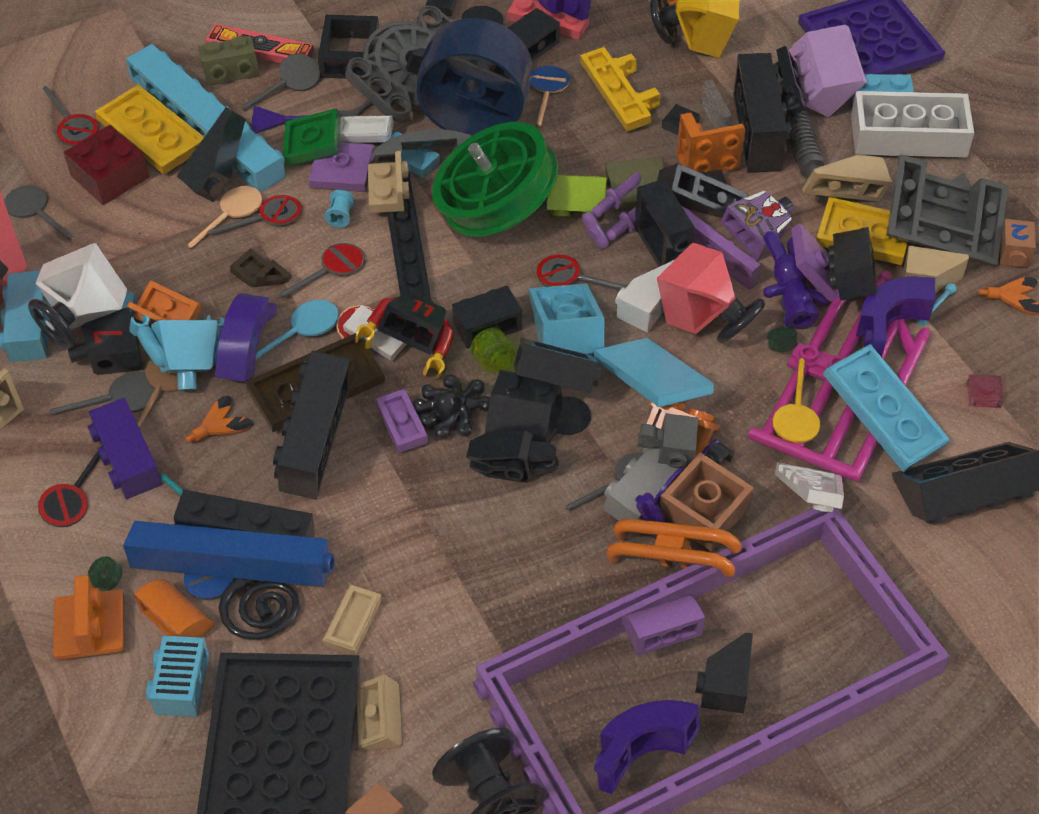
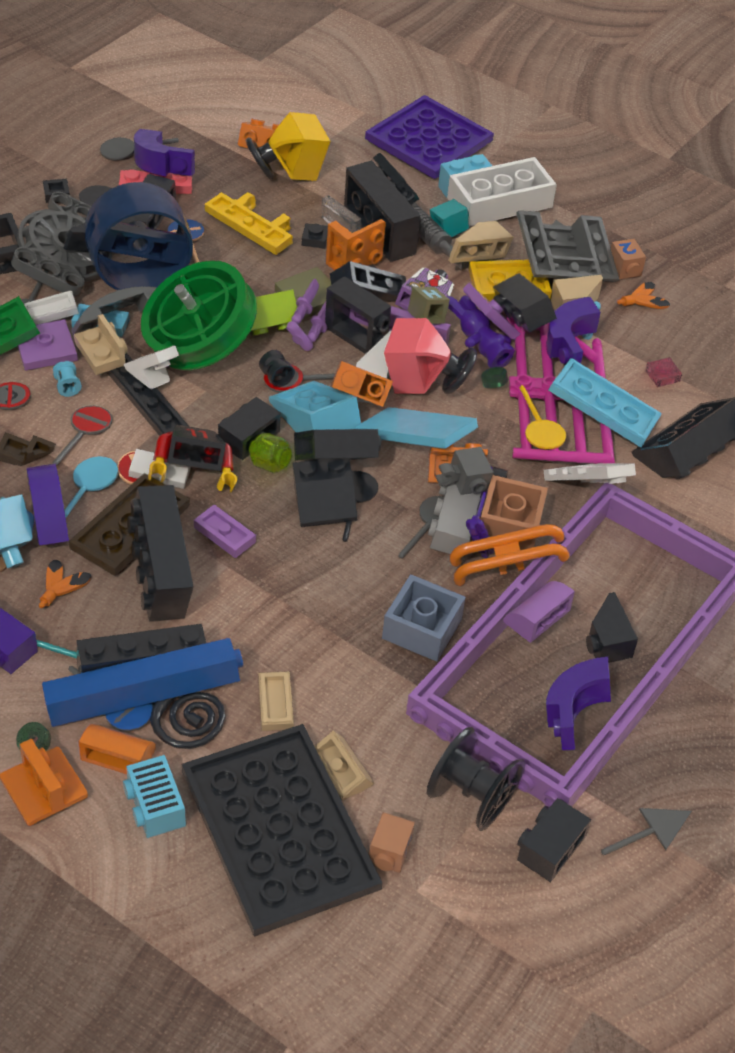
camera: 30 degrees left, 5 degrees down
black animal [413,374,490,439] -> none
black hinge [466,430,559,483] -> none
lavender slope [789,25,867,118] -> none
none -> white slope [124,346,179,389]
none -> black wheel [259,350,295,387]
none -> orange slope [330,361,393,407]
none -> sand blue brick [382,574,466,662]
none -> olive brick [407,287,450,324]
none -> teal brick [429,199,469,237]

